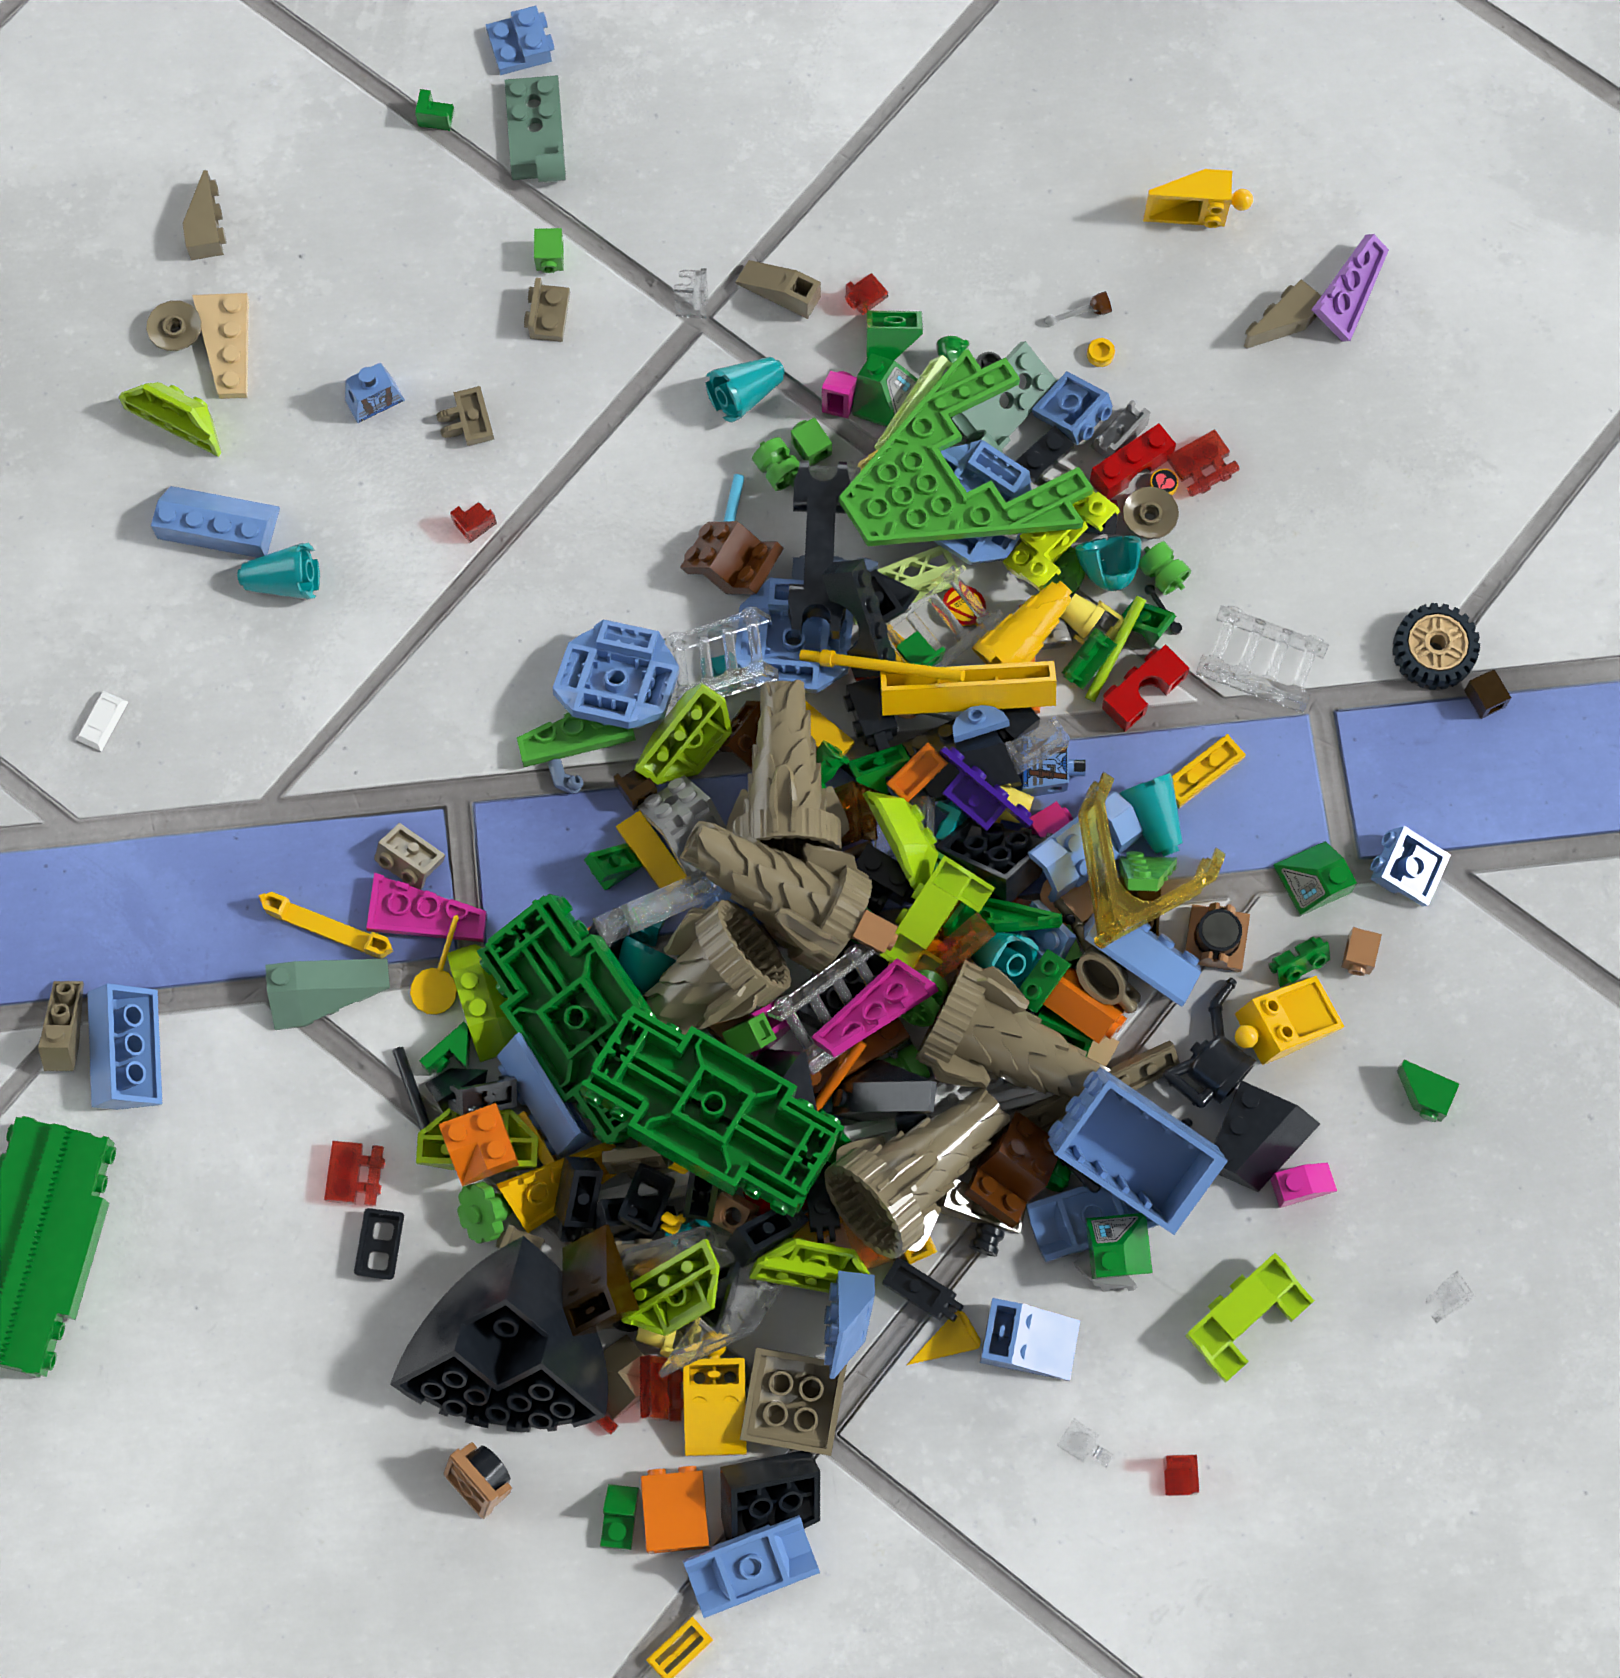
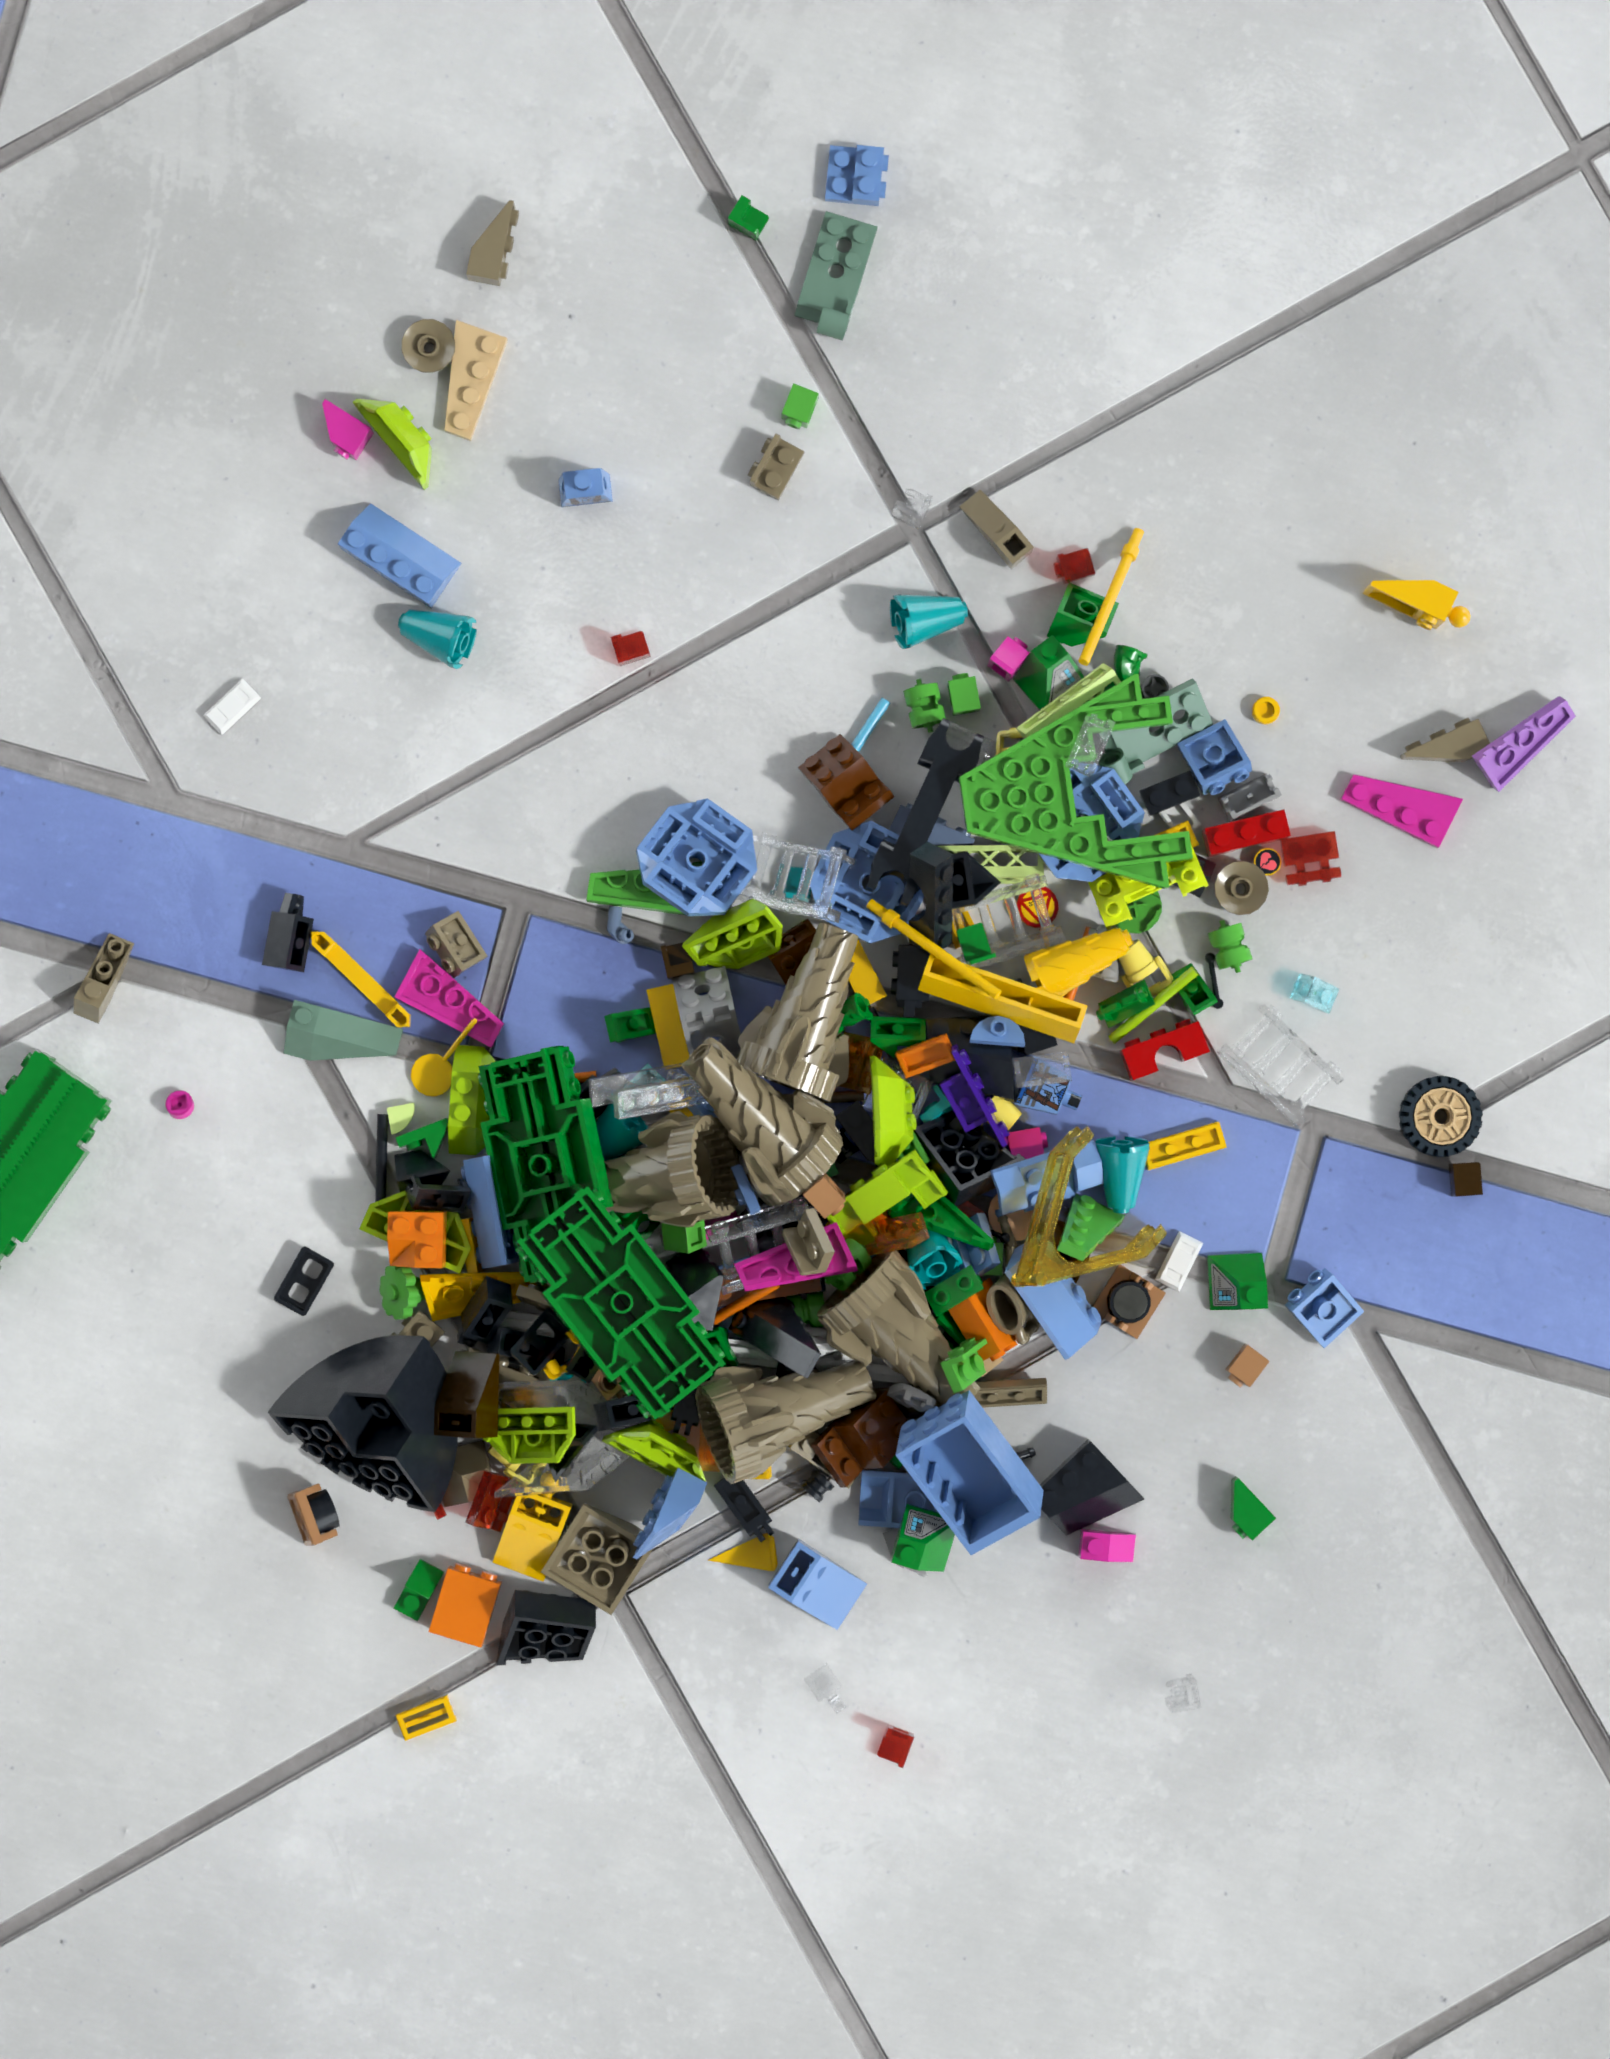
camera: 20 degrees right, 15 degrees up
medium blue slope [87,983,162,1110] -> none
clear red plate [324,1141,385,1207] -> none
dark tan hinge [436,386,494,446] -> none
medium blue piece [682,1515,820,1618] -> none
hinge [1046,291,1112,326] -> none
teal hair [1075,536,1142,591] -> none
black piece [1163,977,1257,1108] -> none
lime bracket [1185,1253,1315,1383] -> none
yellow slope [1234,976,1345,1066] -> none
green hinge [1268,937,1330,987] -> none
none -> dark pink tile [165,1090,194,1119]
none -> black hinge [262,893,314,972]
none -> dark pink slope [322,399,374,460]
none -> yellowish green tile [387,1103,415,1135]
none -> medium blue plate [731,1164,760,1215]
none -> dark tan bracket [782,1208,835,1276]
none -> light grey slope [887,1383,936,1412]
none -> bright green bracket [940,1337,987,1393]
none -> clear hinge [1065,714,1116,777]
none -> yellow bar [1078,528,1144,666]
none -> white tile [1155,1231,1203,1292]
none -> clear light blue bracket [1290,973,1339,1014]
none -> dark pink wing [1340,775,1463,848]

